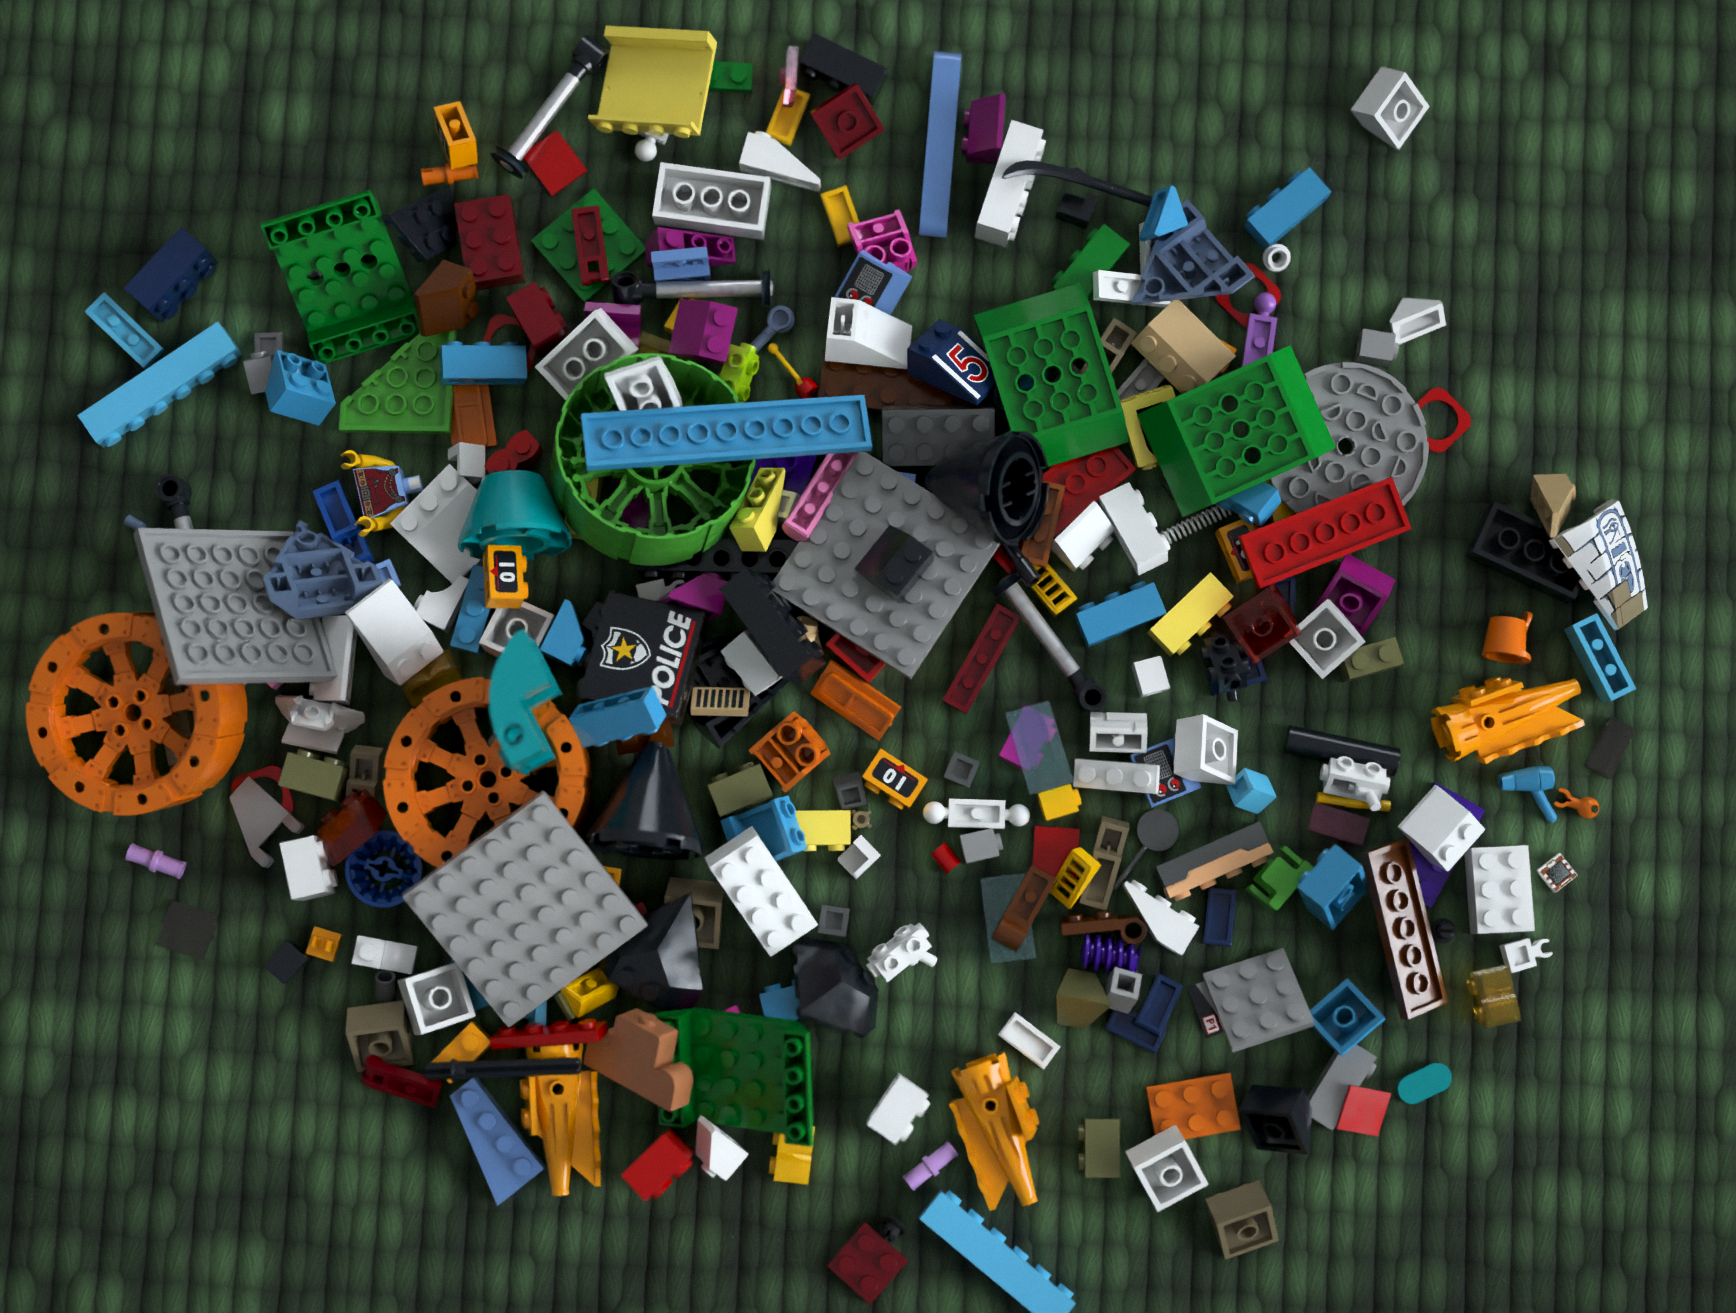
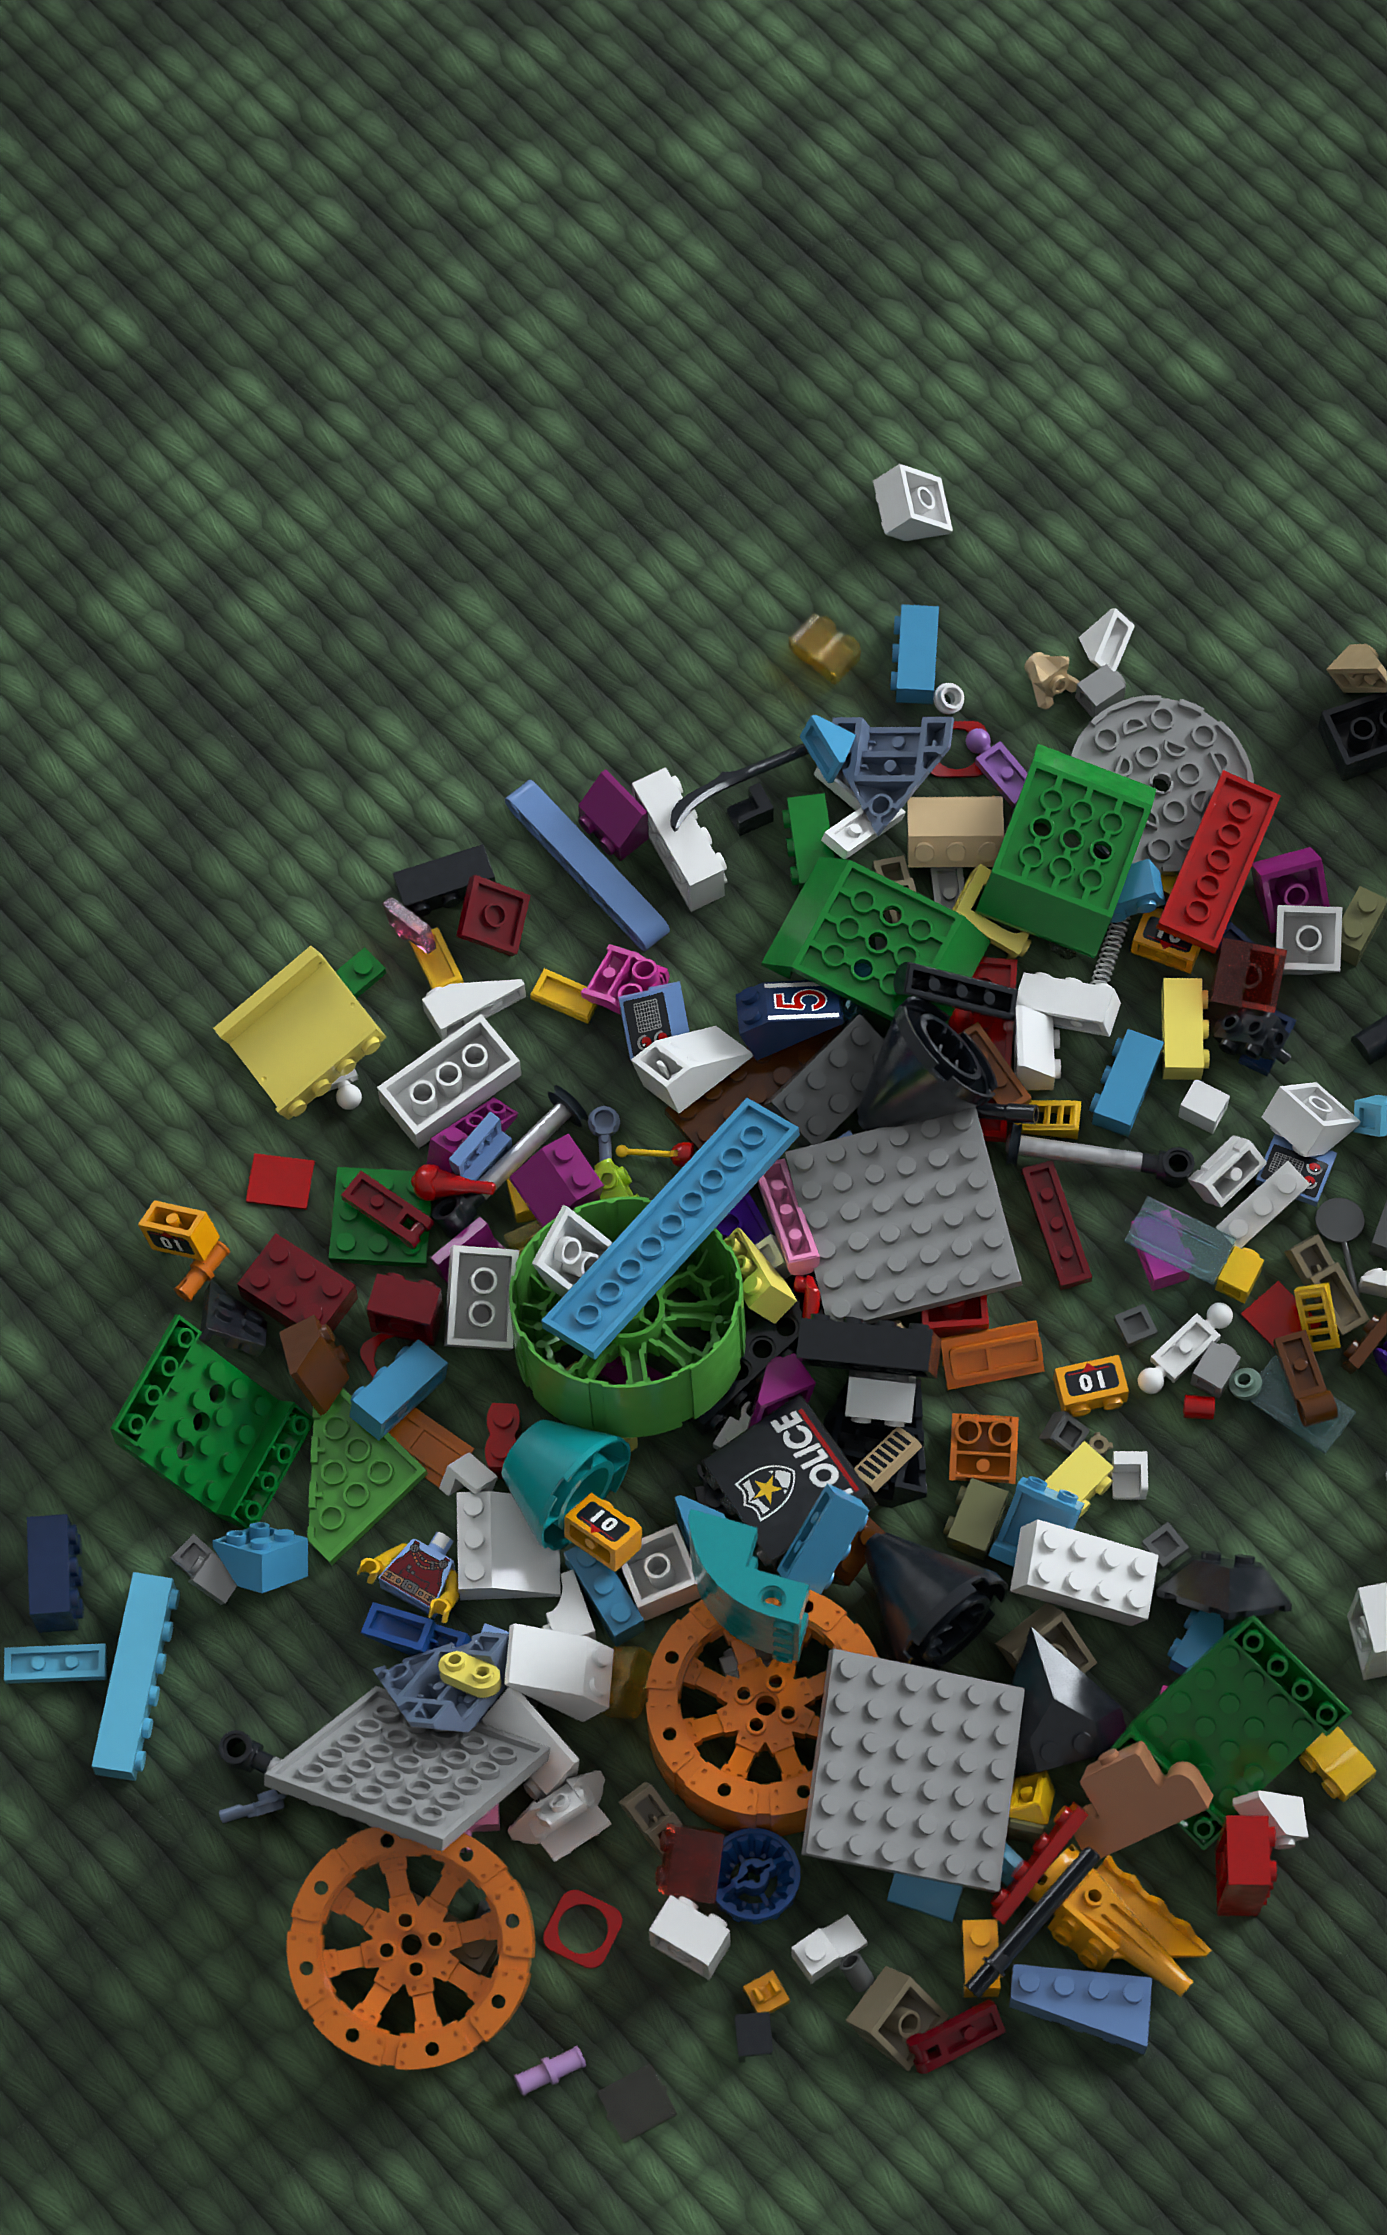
camera: 40 degrees left, 15 degrees down
light grey flag [229,776,305,868] -> none
olive brick [278,749,350,804] -> none
white brick [398,962,476,1035] -> none
piece [490,35,610,179] -> none
black slope [855,525,934,603] -> none
white brick [866,923,937,982] -> none
red piece [1417,388,1471,453] -> none
none -> red piece [411,1164,496,1201]
none -> light yellow plate [438,1651,502,1698]
none -> clear yellow brick [789,613,861,685]
none -> red arm [793,1275,821,1319]
none -> black brick [893,962,1018,1022]
none -> tan rock [1025,652,1080,710]
none -> sand green plate [1229,1368,1262,1400]

